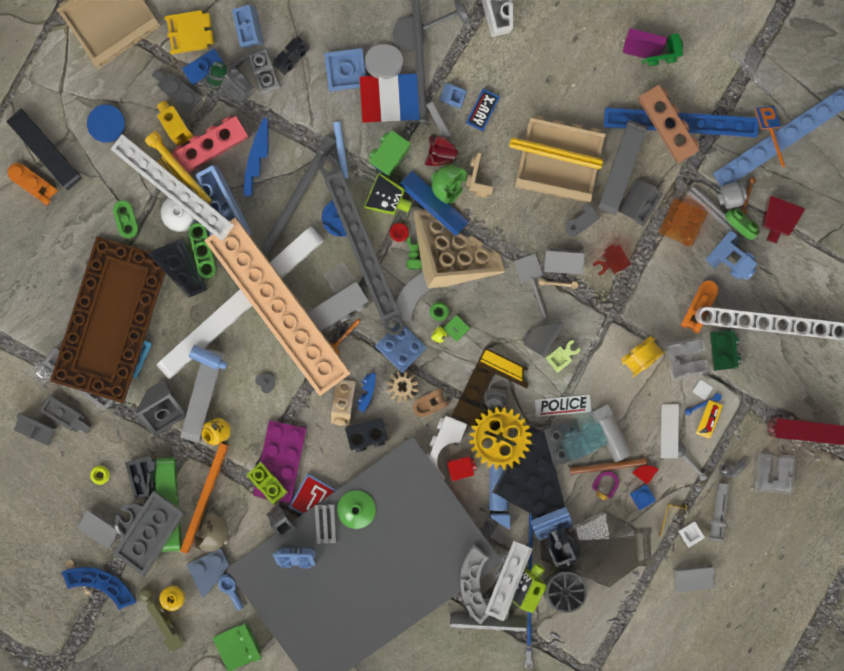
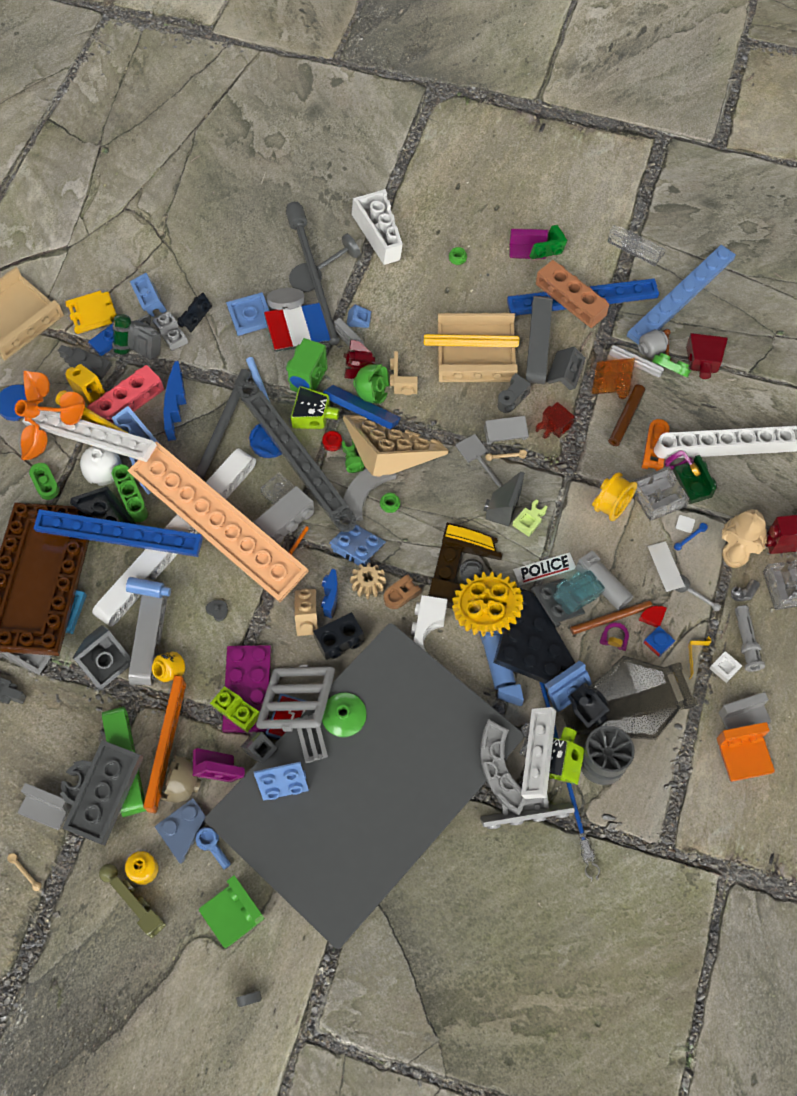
camera: 15 degrees left, 25 degrees down
blue tile [61,567,136,610] -> none
neon yellow plate [90,466,110,485] -> none
black wing [125,455,157,499] -> none
neon yellow hinge [431,326,447,343] -> none
bright green tile [443,315,470,342] -> none
red brick [447,455,477,481] -> none
tile [466,89,500,132] -> none
yellow sticker [696,400,723,438] -> none
medium blue tile [706,230,757,280] -> none
piece [755,106,785,167] -> none
none -> orange plant [15,371,85,460]
none -> blue plate [33,509,203,557]
none -> magenta panel [193,748,245,783]
none -> light grey bar [256,665,335,732]
none -> bright green plate [449,247,467,265]
none -> reddish brown piece [608,384,646,446]
none -> magenta piece [664,451,701,476]
none -> orange bracket [716,722,775,782]
none -> tan head [721,509,767,568]

